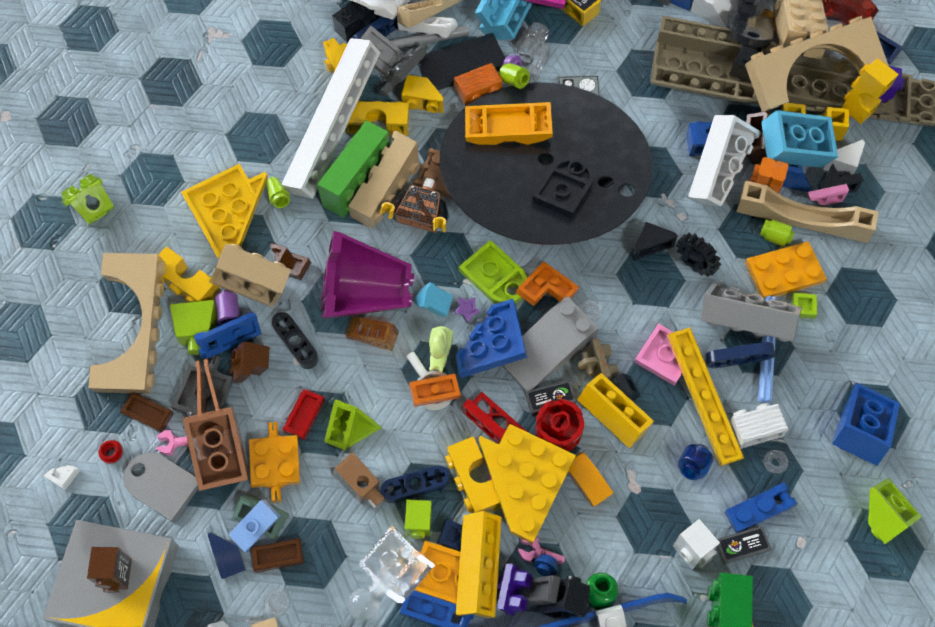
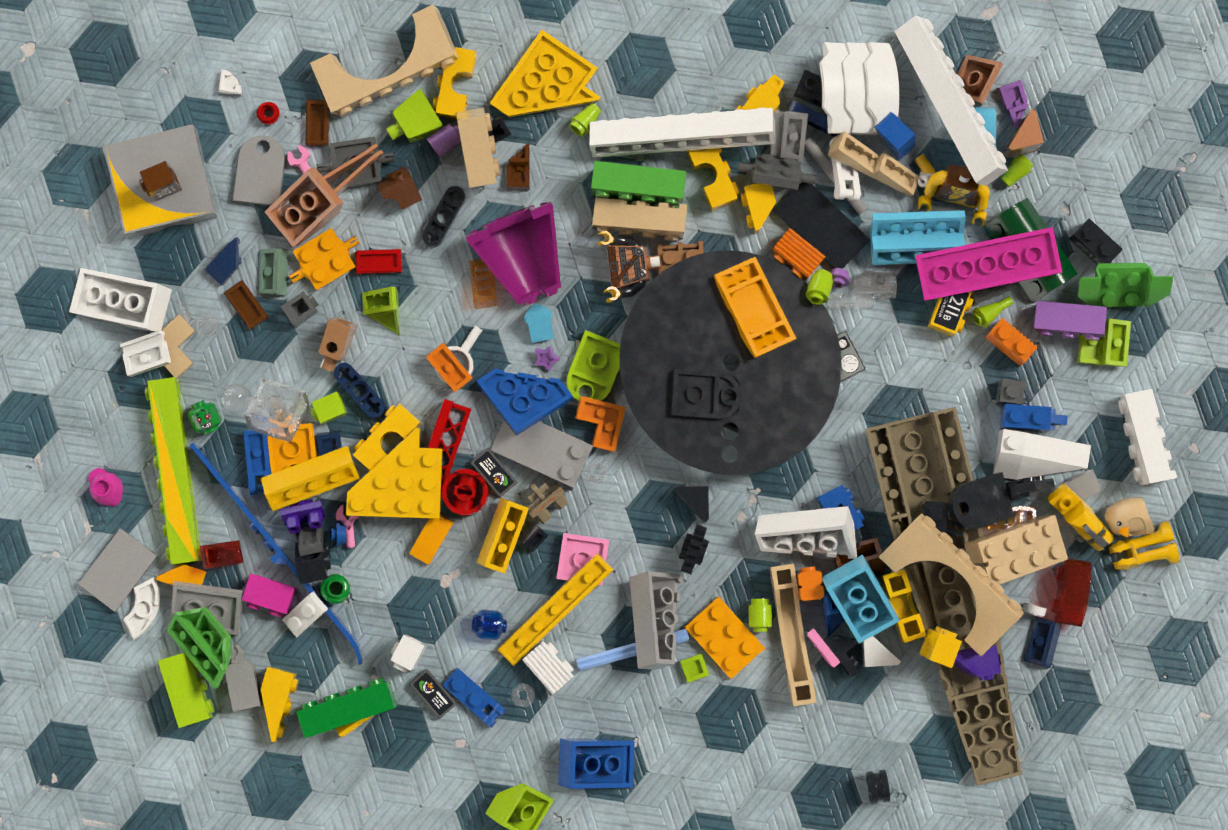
camera: 60 degrees right, 20 degrees up
blue plate [194,311,262,359] -> none
light blue plate [229,499,281,553] -> none
yellowish green animal [429,326,453,372] -> none
dark blue beam [705,342,775,369] -> none
none -> dark grey brick [281,291,319,328]

